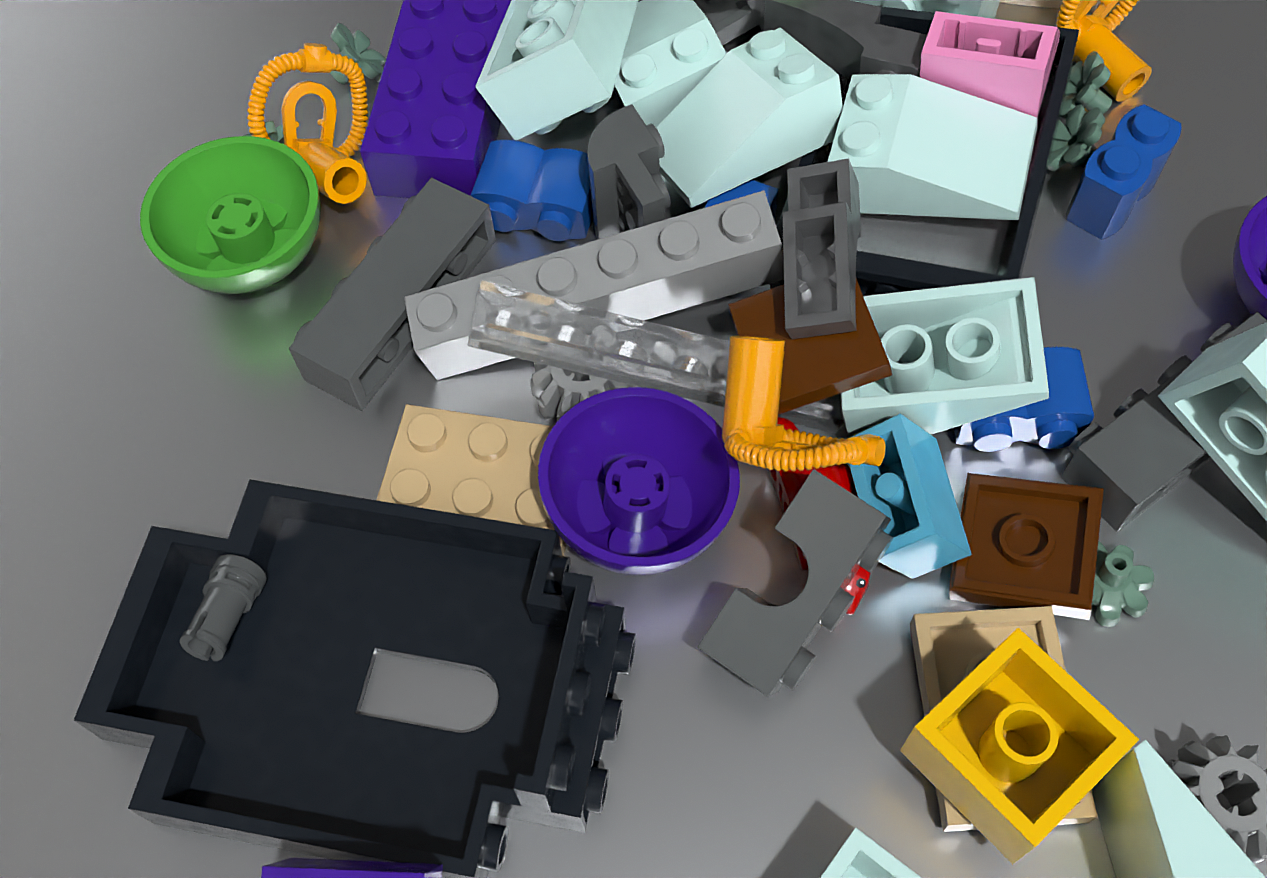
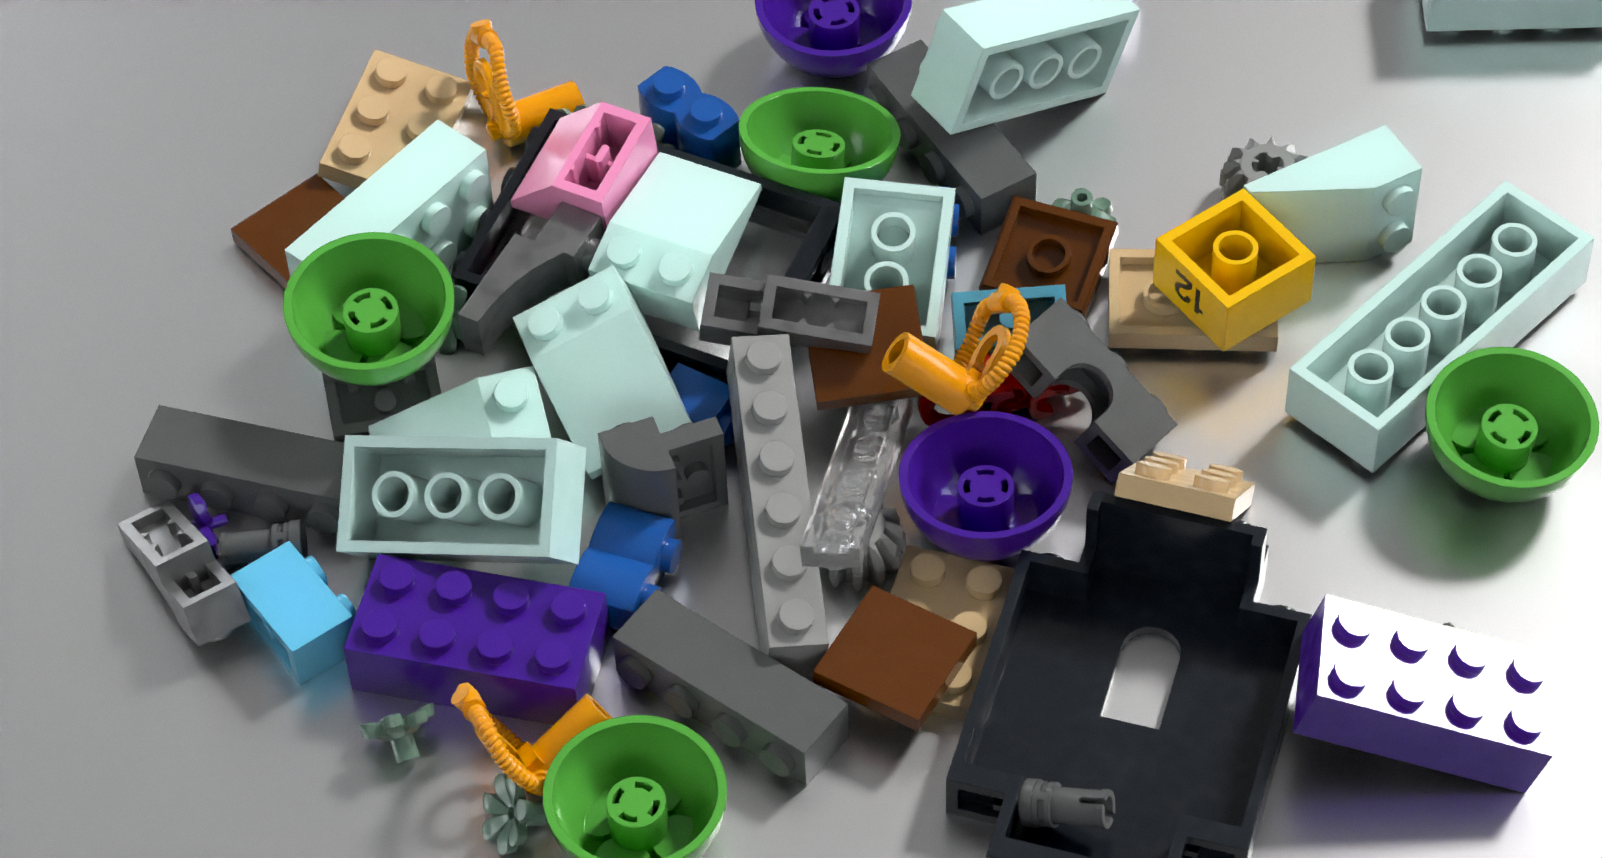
camera: 85 degrees left, 10 degrees down
none -> bright green piece [739,87,901,203]
none -> reddish brown tile [813,585,977,732]
none -> tan plate [1114,451,1256,522]

